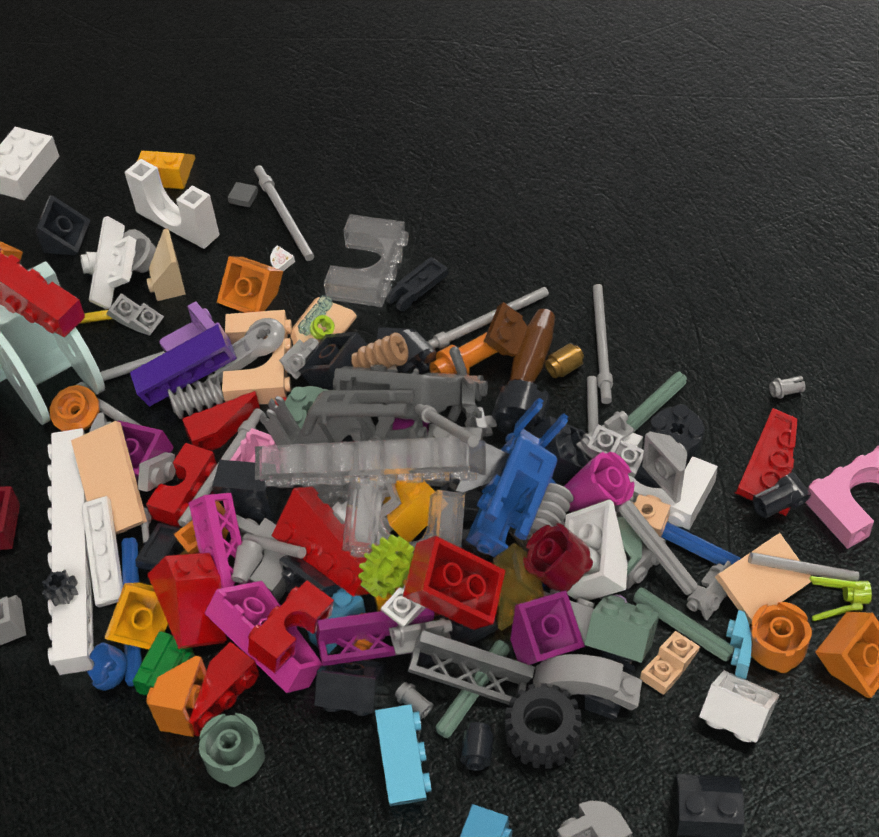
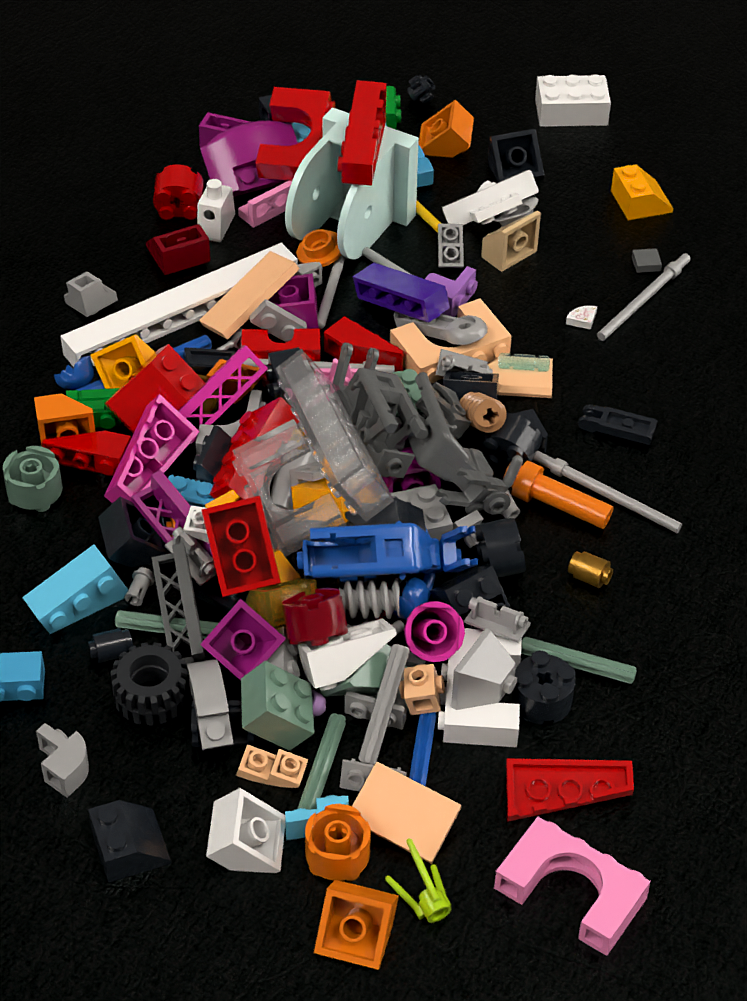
camera: 60 degrees right, 5 degrees down
black gear [42,570,79,606] -> none
white tile [81,496,123,608] -> none
white arch [125,159,219,249] -> none
light grey piece [168,376,224,419] -> none
orange slope [217,256,283,313] -> none
light grey cone [231,540,263,584] -> none
light grey bar [243,534,306,558] -> none
red arch [248,581,334,673] -> none
lime bush [309,315,335,340] -> none
clear arch [324,215,408,307] -> none
lime gear [358,535,415,598] -> none
light grey bar [415,404,479,447] -> none
reddish brown plate [484,302,555,383] -> none
light grey slope [586,424,644,478] -> none
light grey bar [587,376,598,433] -> none
light grey bar [593,284,613,404] -> none
light grey bar [748,552,859,581] -> none
black piece [752,472,811,519] -> none
light grey pin [769,376,805,399] -> none

